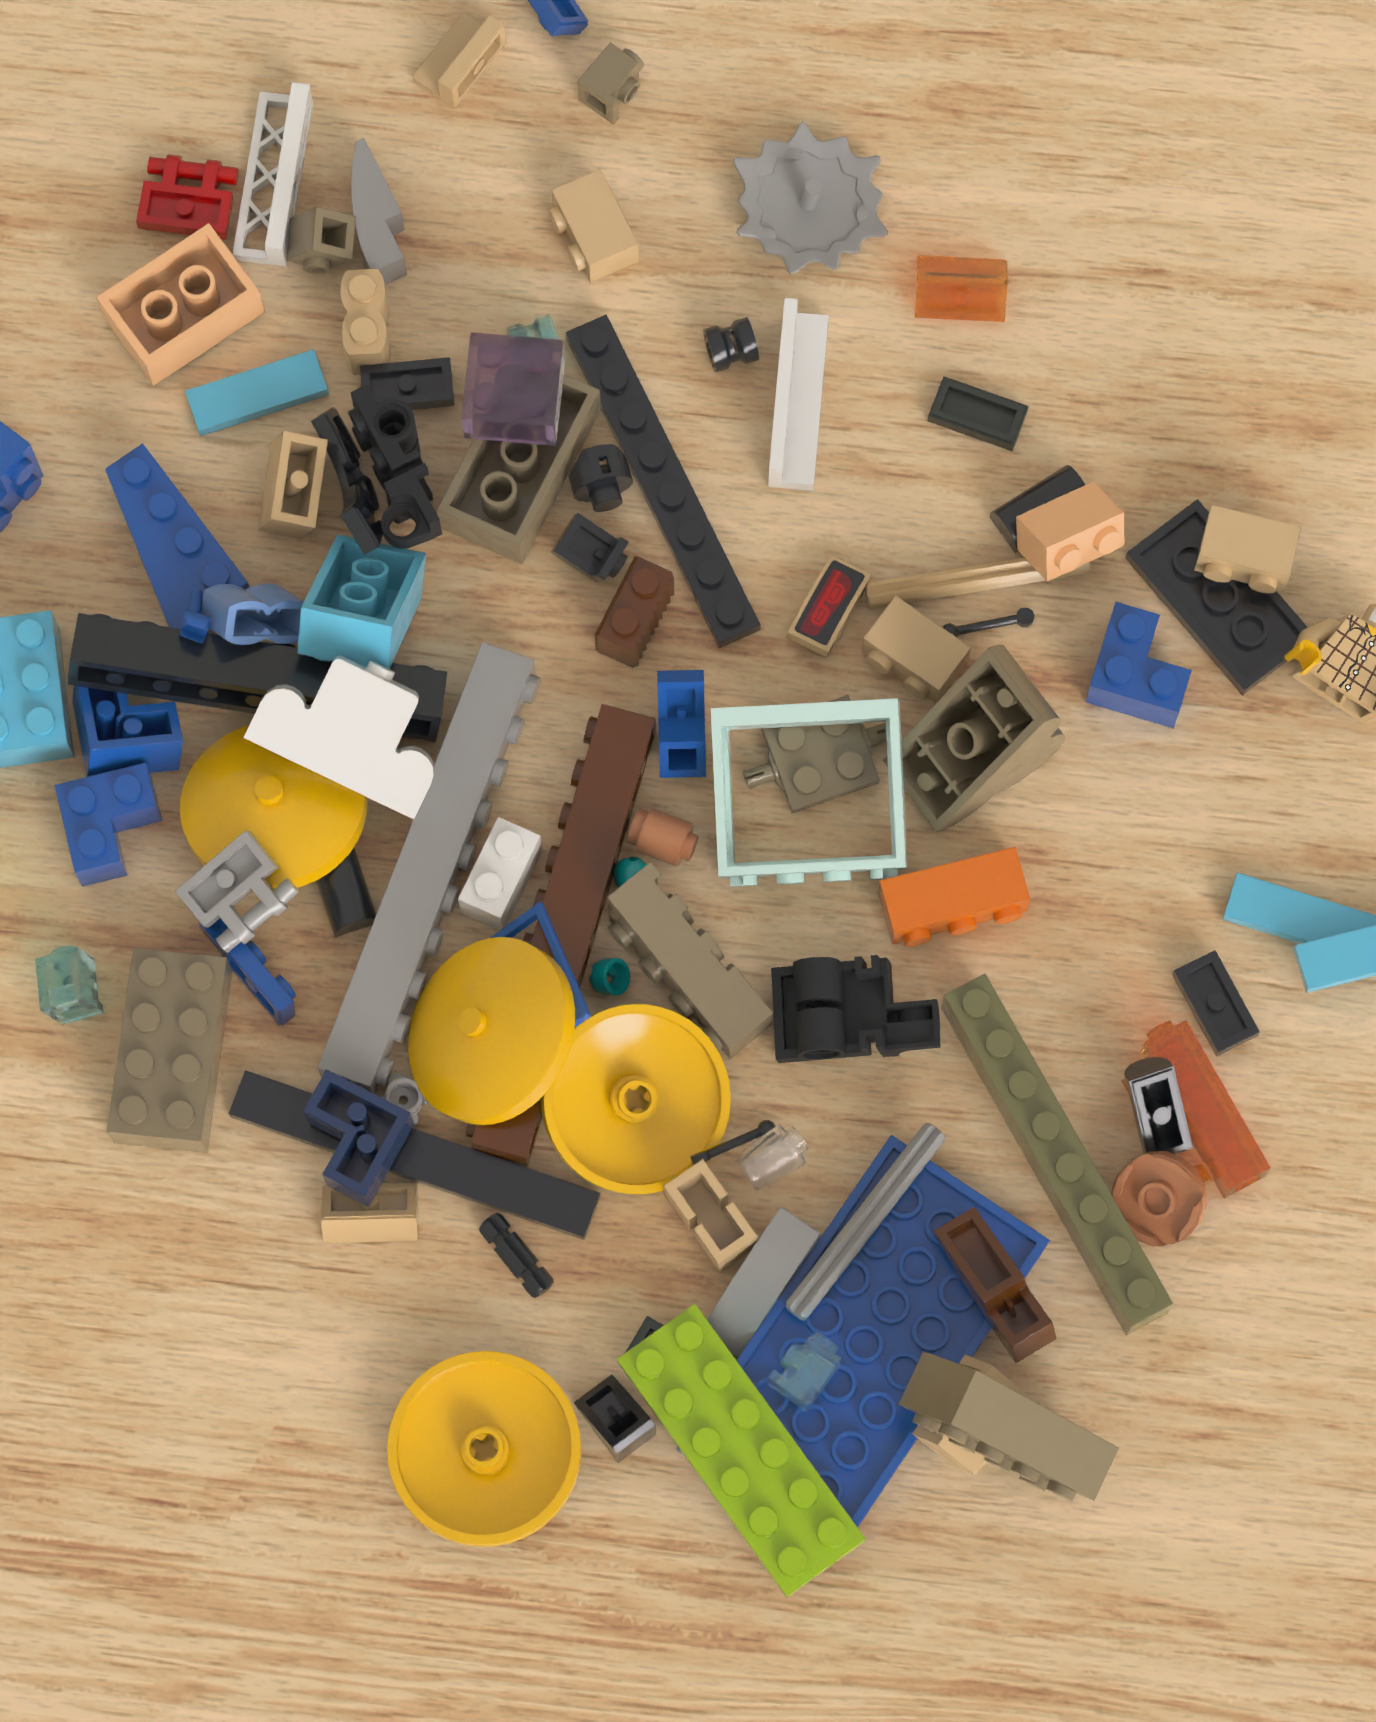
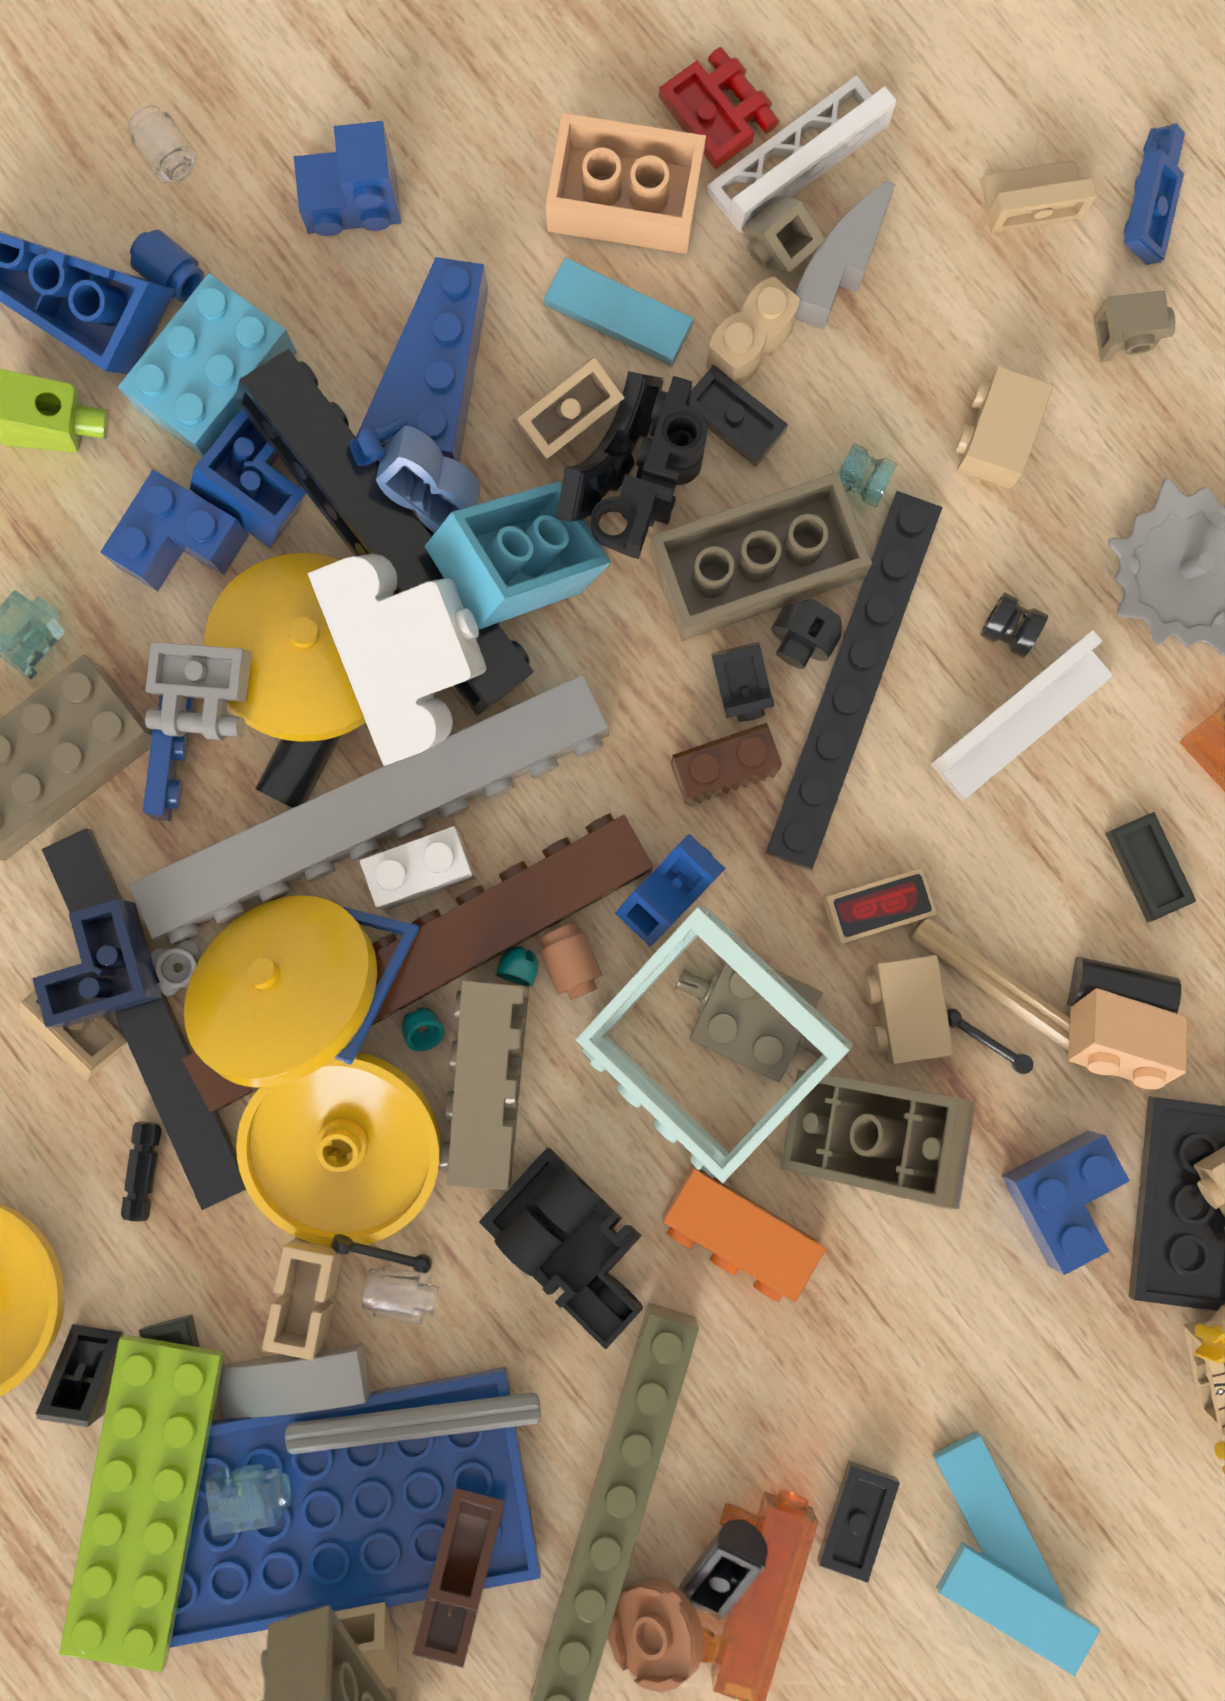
camera: 45 degrees right, 10 degrees up
clear purple brick [461,332,565,446] -> none

